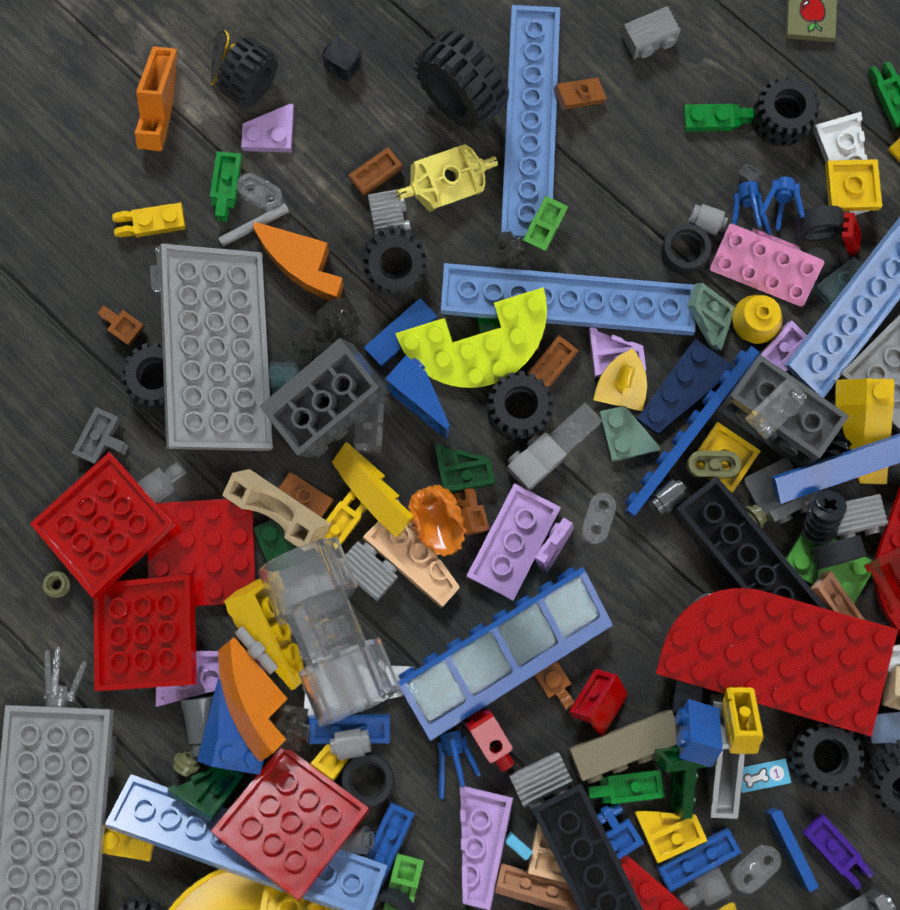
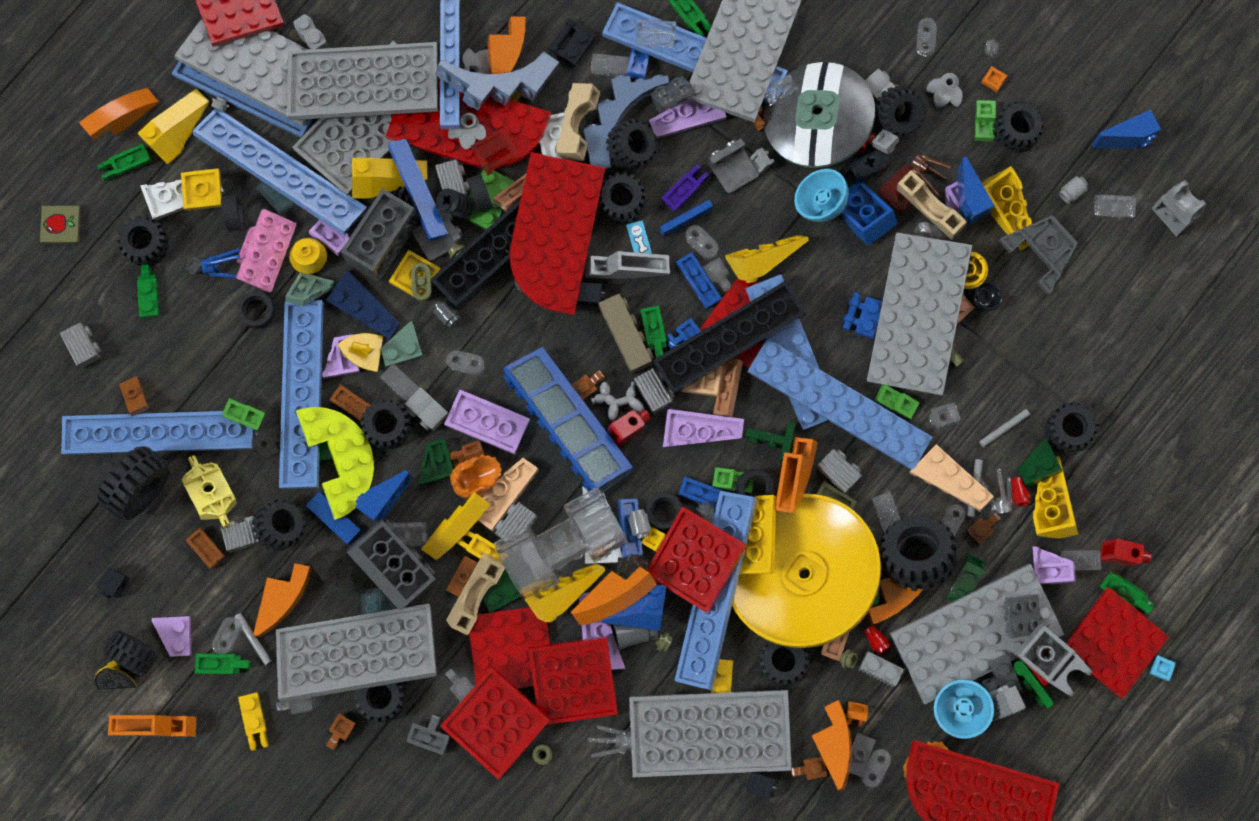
camera: 85 degrees left, 0 degrees up
dark green wing [168,767,244,822] -> none
light grey bar [234,626,278,674] -> none
blue plant [437,730,481,799] -> none
medium azure tile [505,831,533,860] -> none
lavender wing [535,518,574,573] -> none
red panel [569,669,628,736] -> none
blue plate [624,346,760,518] -> none
yellow wing [634,811,707,863] -> none
dark green bracket [654,746,717,820] -> none
blue brick [675,699,723,767] -> none
light grey brick [688,204,728,235] -> none
yellow brick [722,687,763,754] -> none
clear hinge [745,377,807,440] -> none
blue plant [759,177,805,231] -> none
red tile [842,213,862,256] -> none
none -> light grey piece [591,382,644,422]

